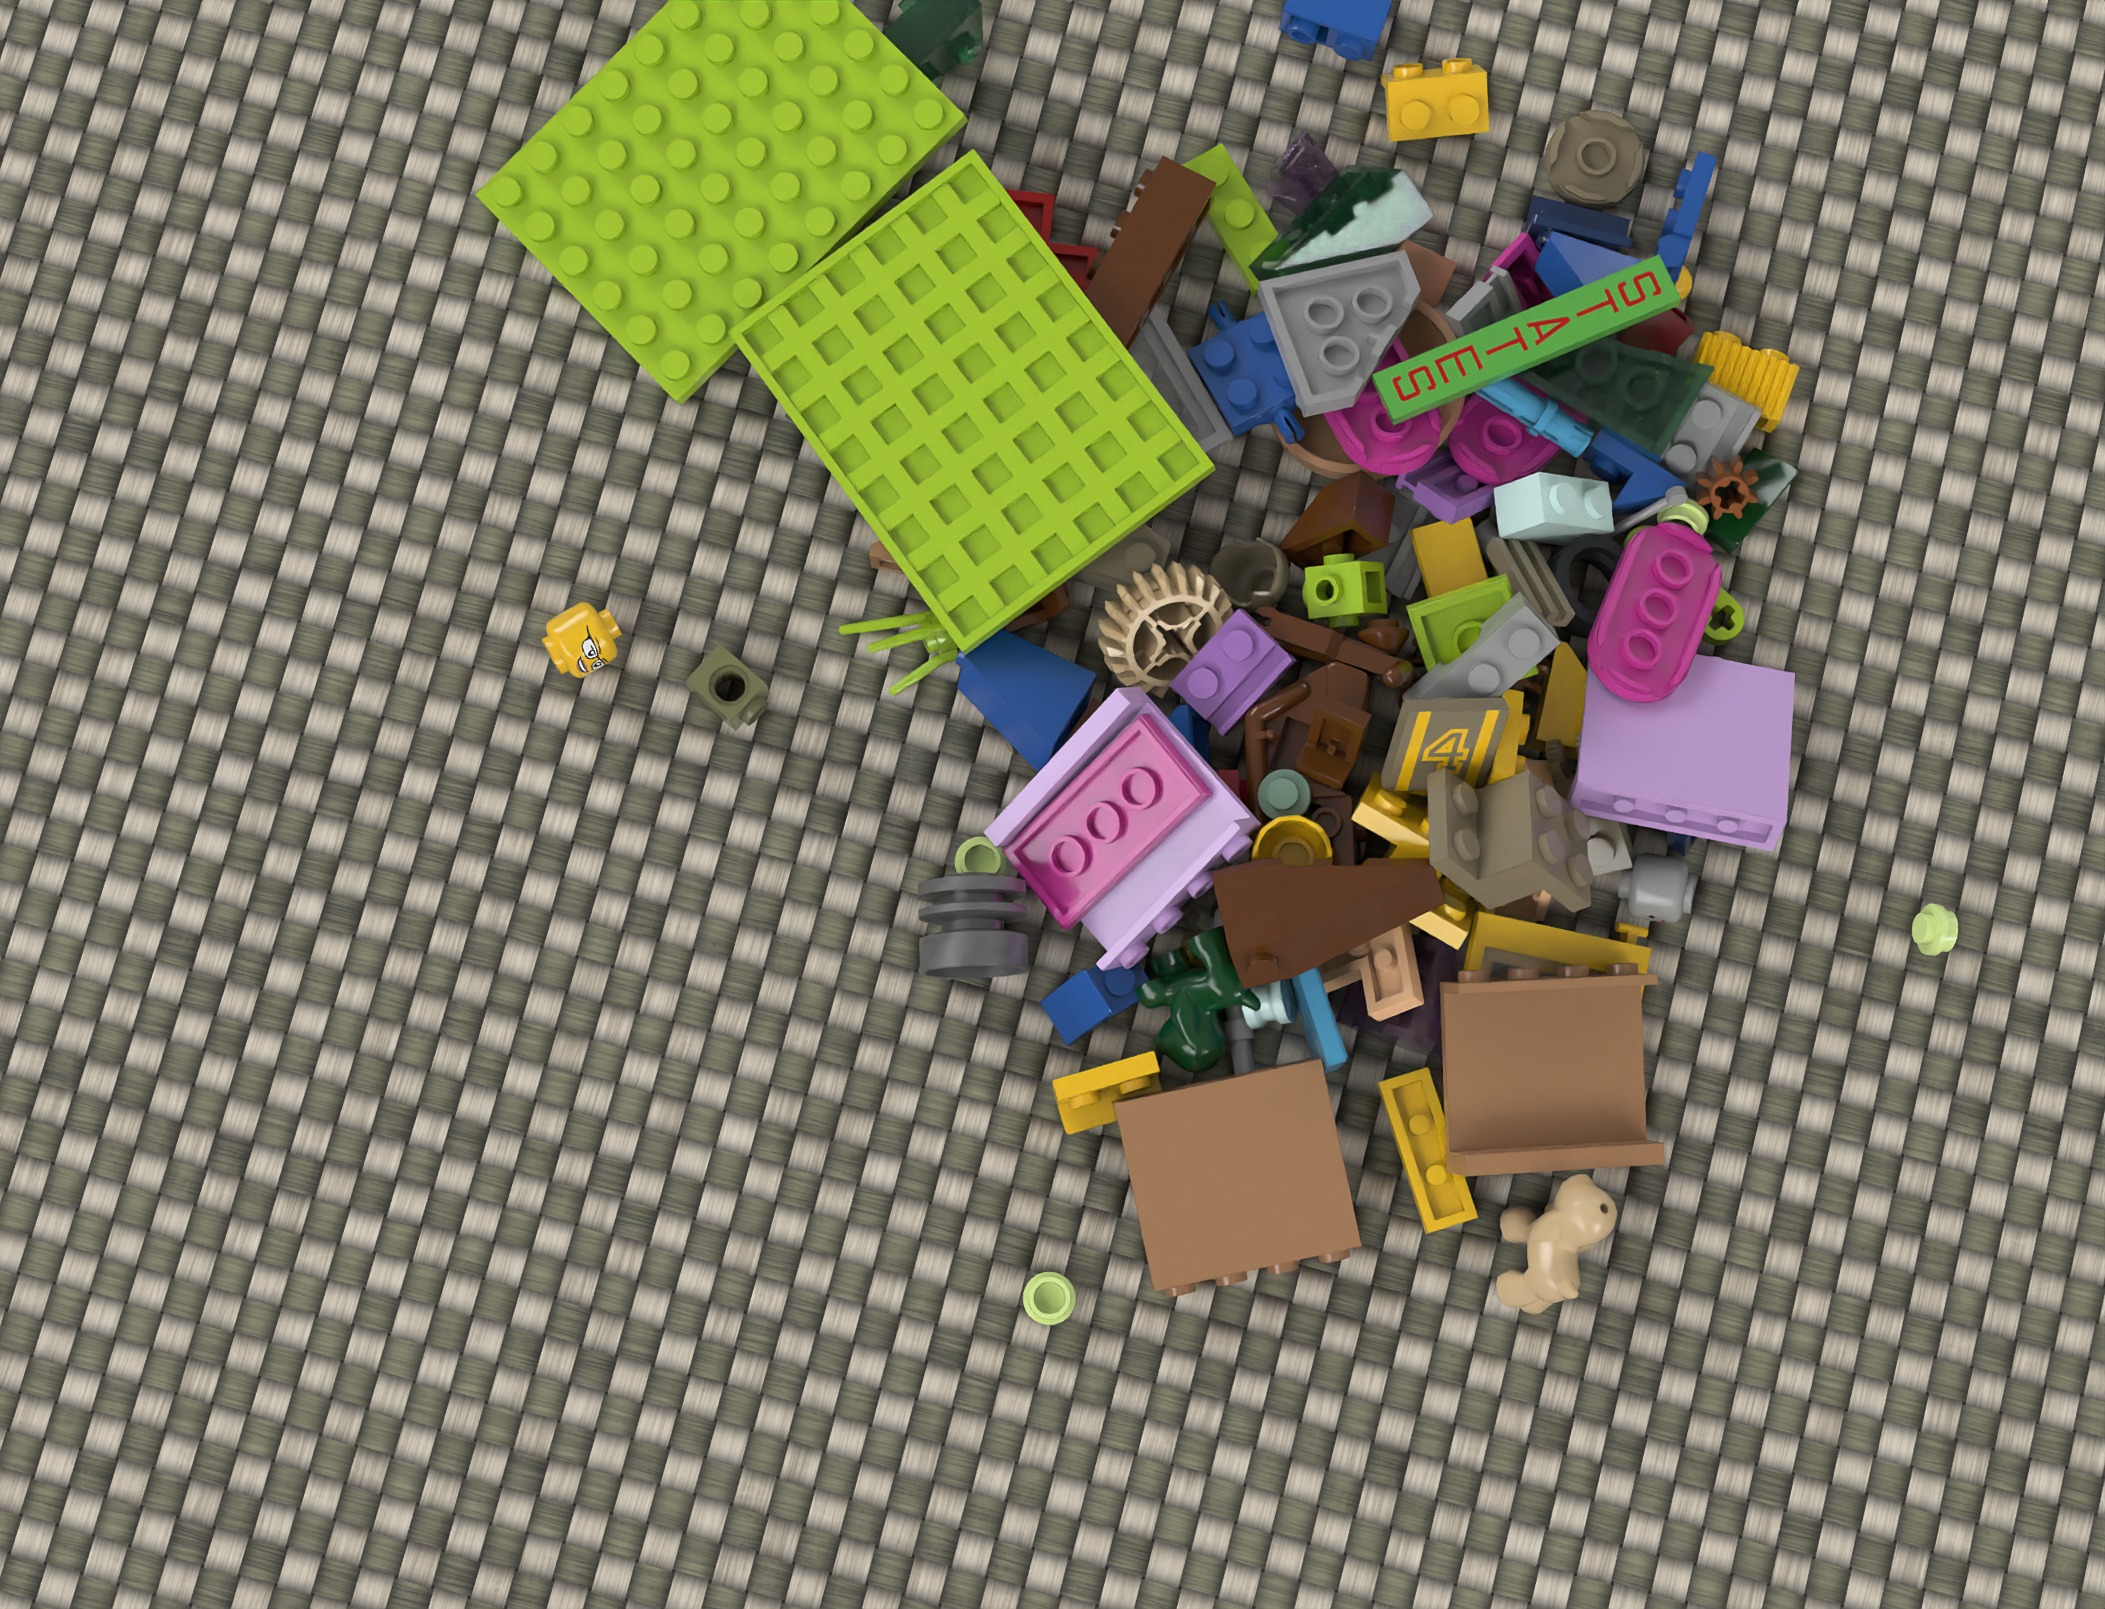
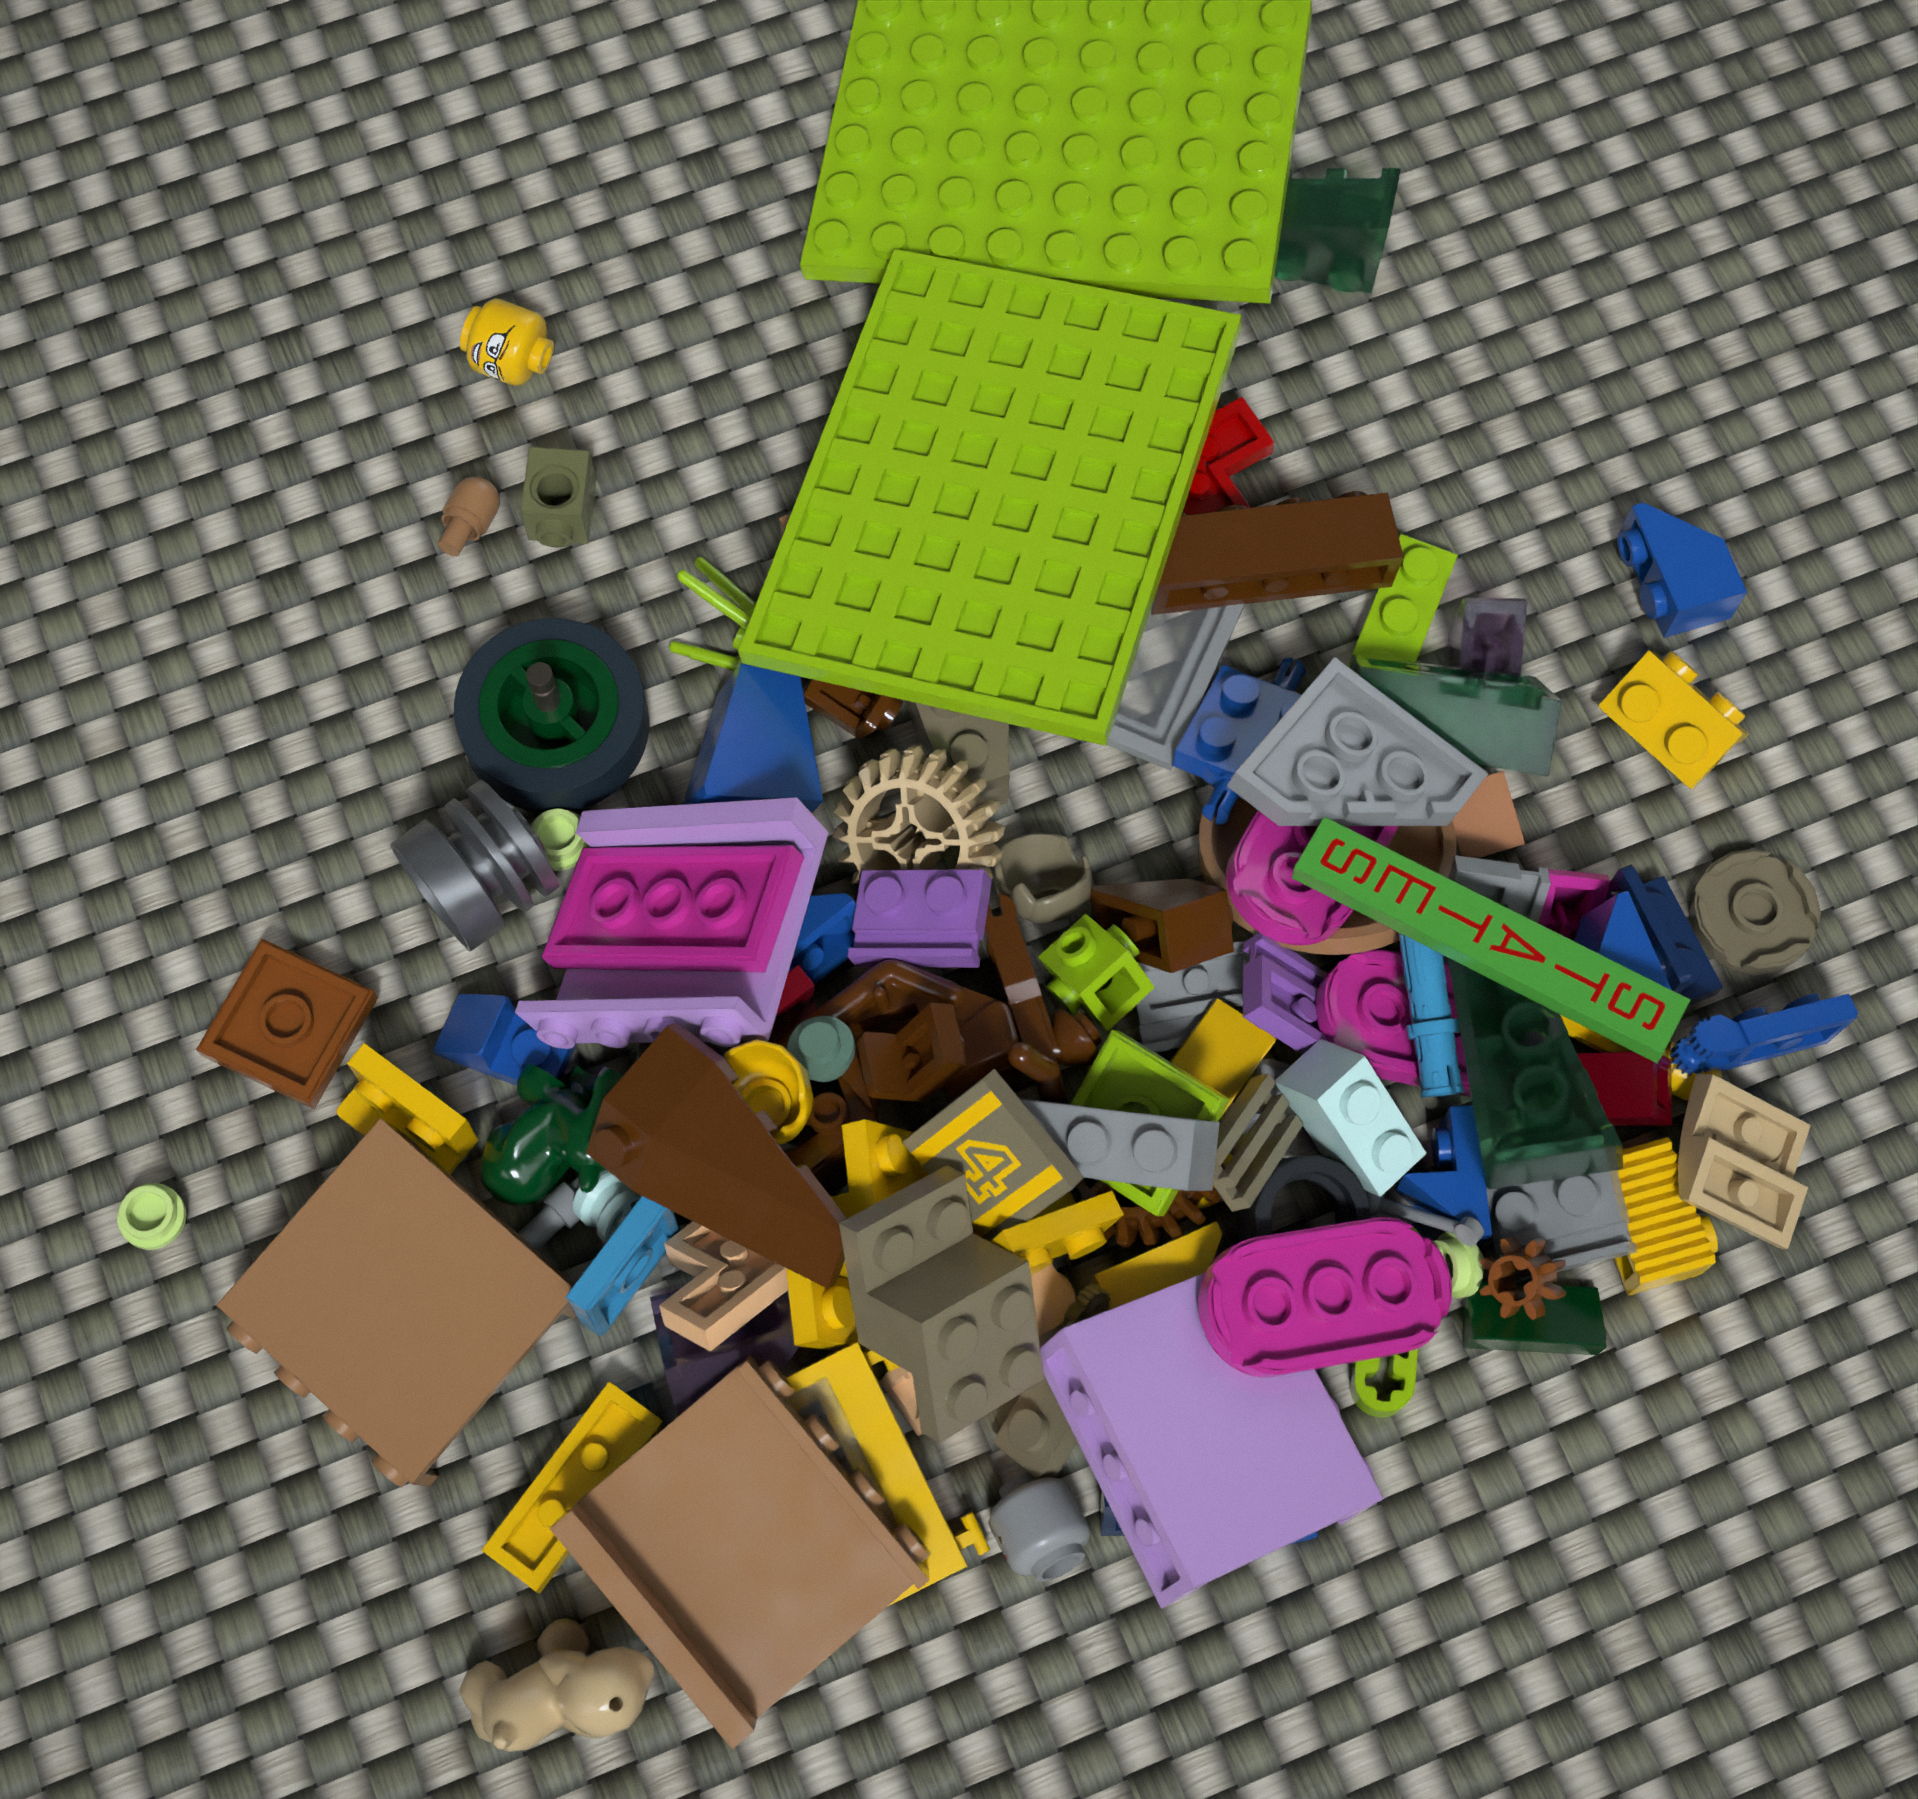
camera: 55 degrees right, 10 degrees down
none -> dark orange plate [196,938,378,1110]
none -> medium nougat cylinder [437,477,500,556]
none -> wheel [454,618,649,813]
none -> tan slope [1678,1074,1811,1249]

